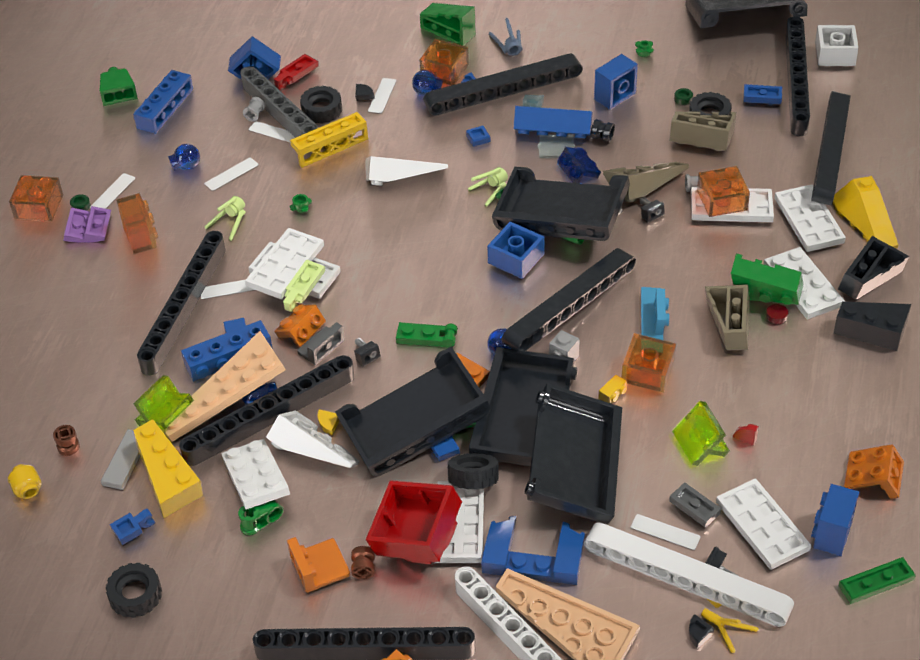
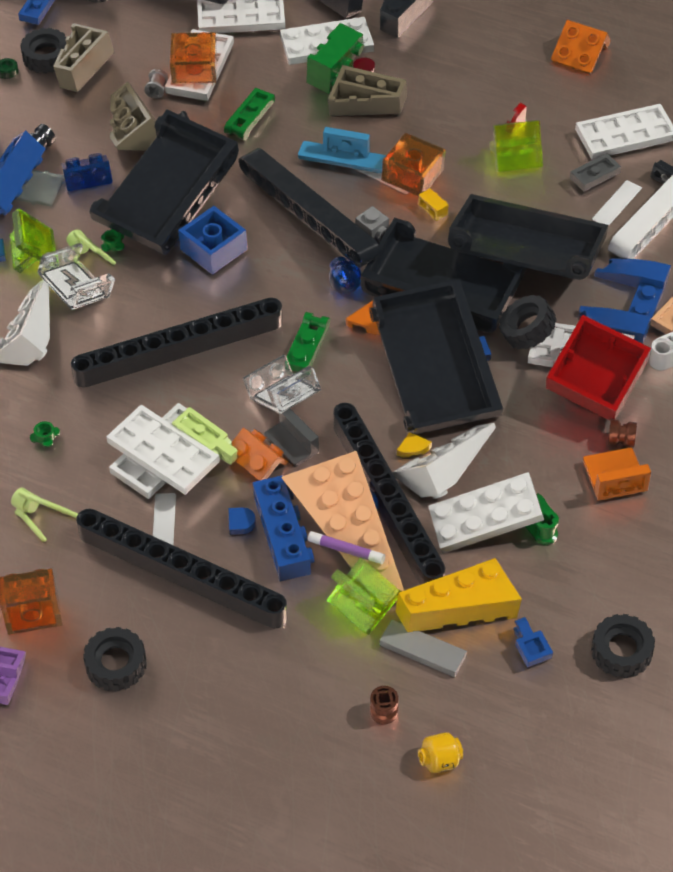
camera: 80 degrees left, 5 degrees up
black piece [354,338,381,367] -> none
blue brick [811,484,859,557] -> none
none -> clear neon green bracket [9,208,58,273]
none -> clear panel [37,243,115,310]
none -> black beam [71,298,283,387]
none -> black tyre [83,627,147,691]
none -> green plate [224,88,275,141]
none -> clear panel [243,354,321,414]
none -> medium lavender bar [308,531,385,565]

